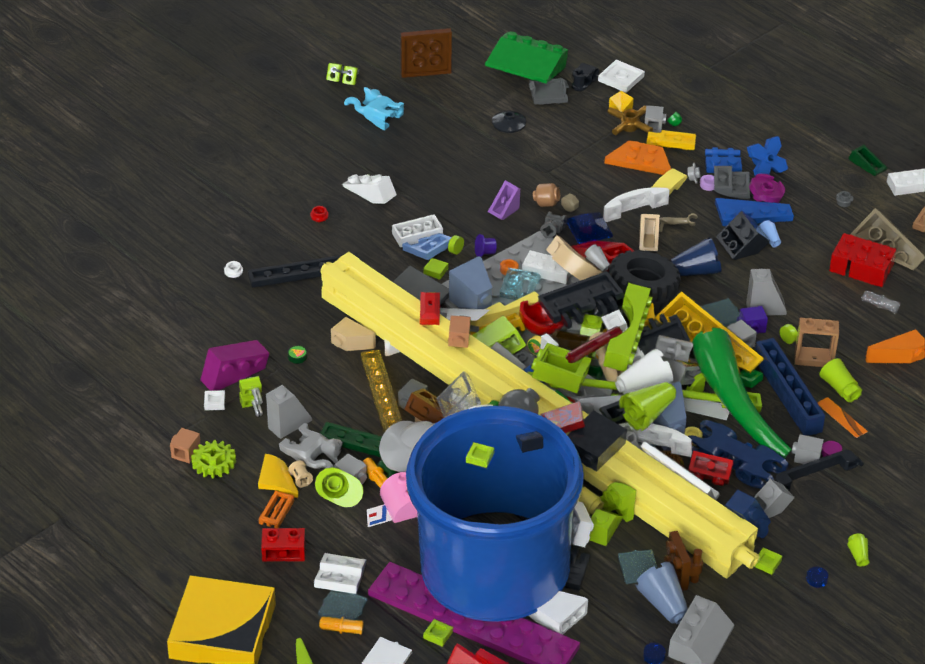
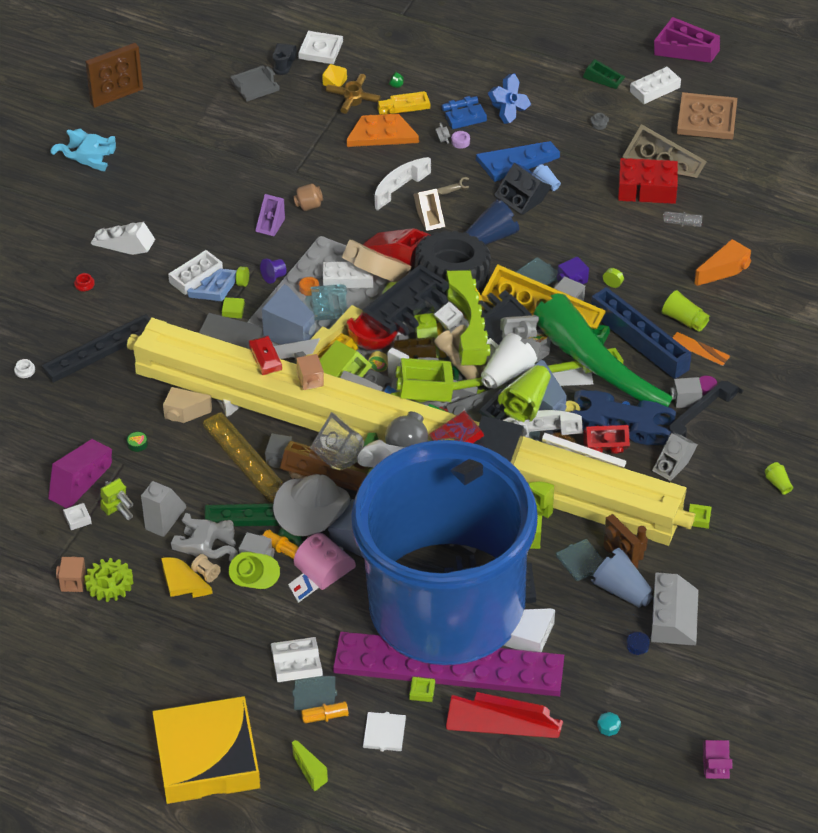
camera: 20 degrees left, 5 degrees up
orange tile [259,490,295,528] -> none
red brick [261,528,305,561] -> none
lime piece [326,63,359,85] -> none
lime tile [466,442,494,468] -> none
green slope [485,32,568,84] -> none
black dish [492,110,526,133] -> none
dark grey connector [541,211,567,238] -> none
dark tan tile [561,193,579,212] -> none
dark red axle [565,326,623,363] -> none
clear blue slope [567,212,613,244] -> none
light grey cone [584,244,610,272] -> none
light grey brick [644,105,666,133] -> none
light yellow slope [651,168,688,195] -> none
lime tile [686,373,705,392] -> none
dark grey slope [714,166,750,199] -> none
dark blue brick [725,490,771,538] -> none
light grey slope [746,269,787,315] -> none
magenta plate [749,174,785,203] -> none
medium nougat window [794,318,839,367] -> none
clear blue tile [806,567,828,588] -> none

